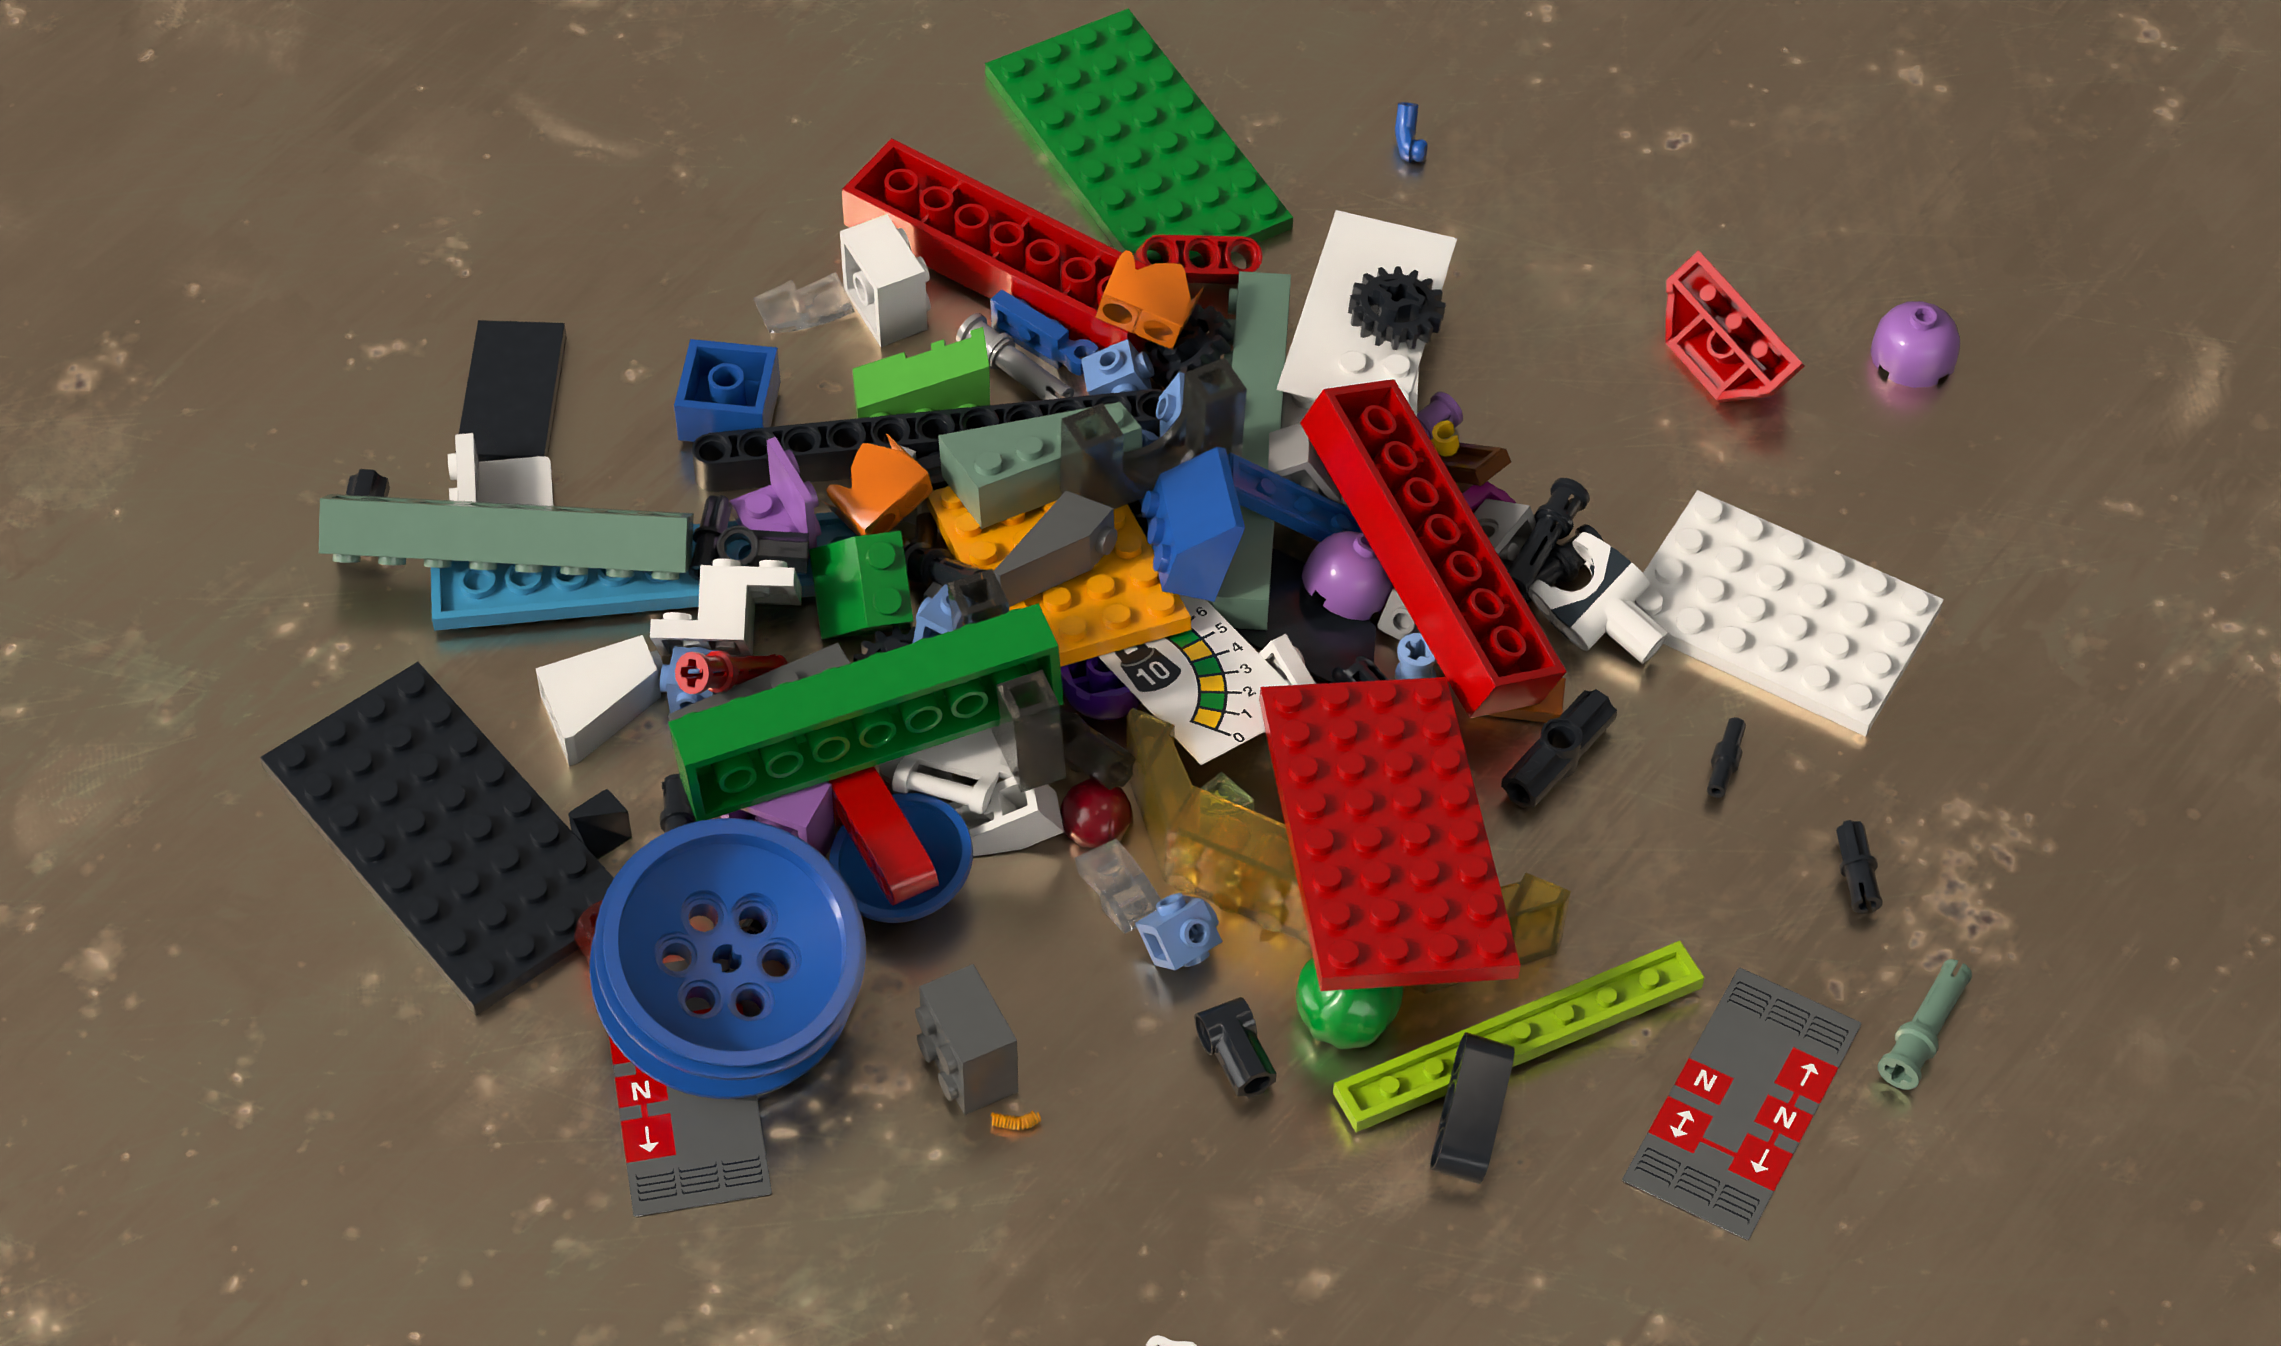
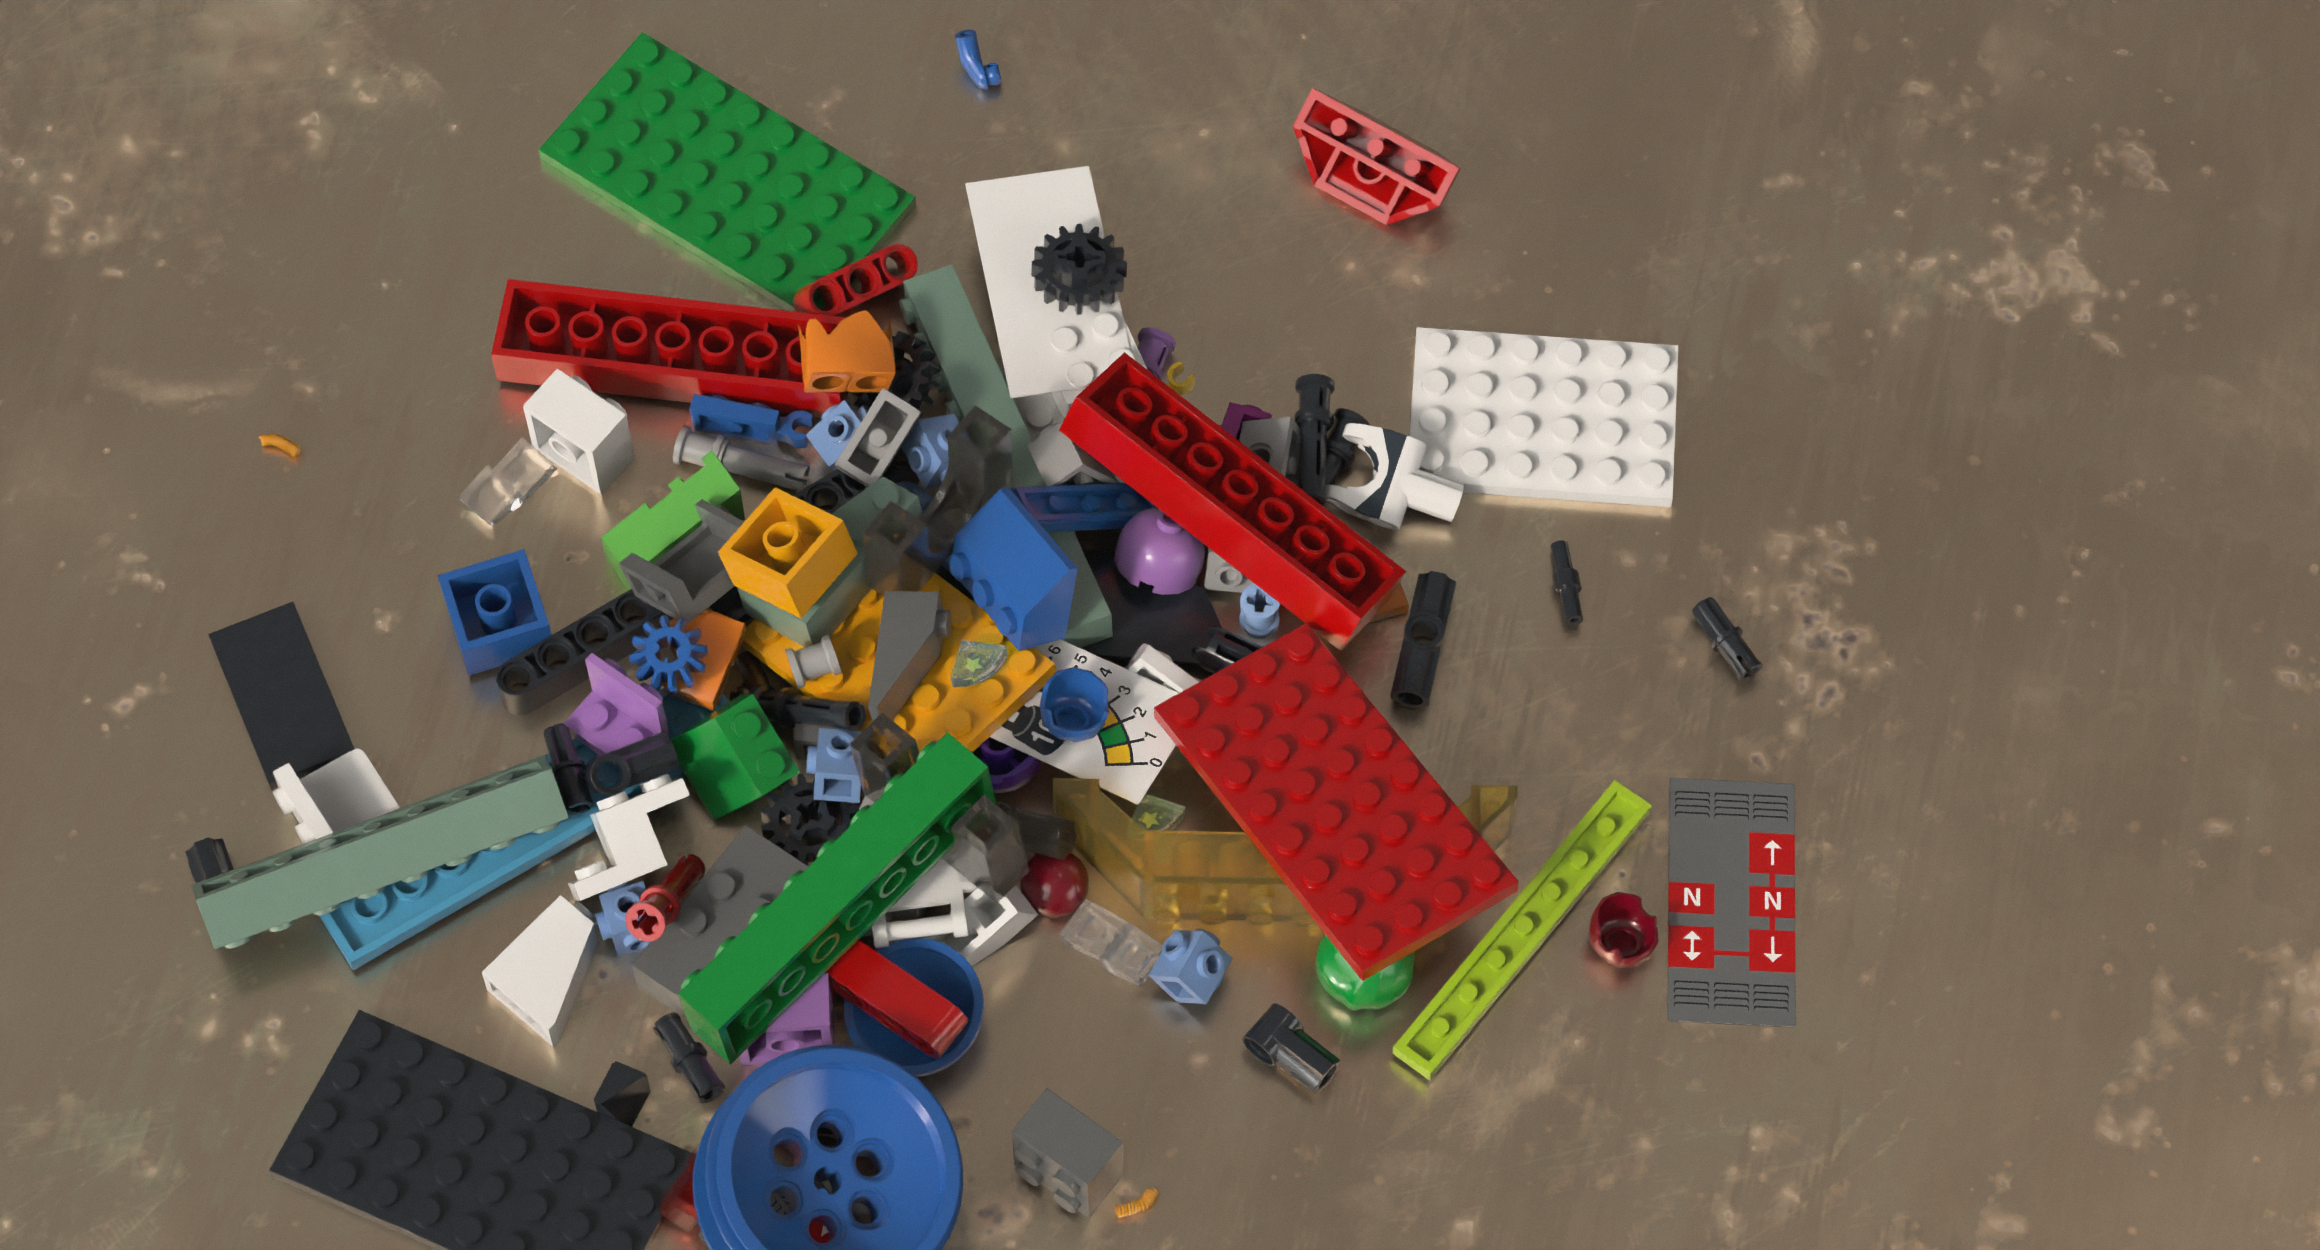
camera: 25 degrees left, 10 degrees up
black beam [1430,1032,1515,1184] -> none
reddish brown tile [1439,442,1512,486] -> none
medium lavender cylinder [1870,301,1960,388] -> none
sand green pin [1878,959,1972,1090] -> none
none -> light orange leg [259,433,301,457]
none -> dark grey panel [619,499,746,624]
none -> blue gear [629,615,708,694]
none -> light orange brick [718,487,858,619]
none -> light grey bush [785,635,842,689]
none -> light grey brick [835,388,921,487]
none -> clear light blue tile [950,640,1008,687]
none -> blue hair [1039,667,1109,742]
none -> dark red hair [1588,892,1659,967]

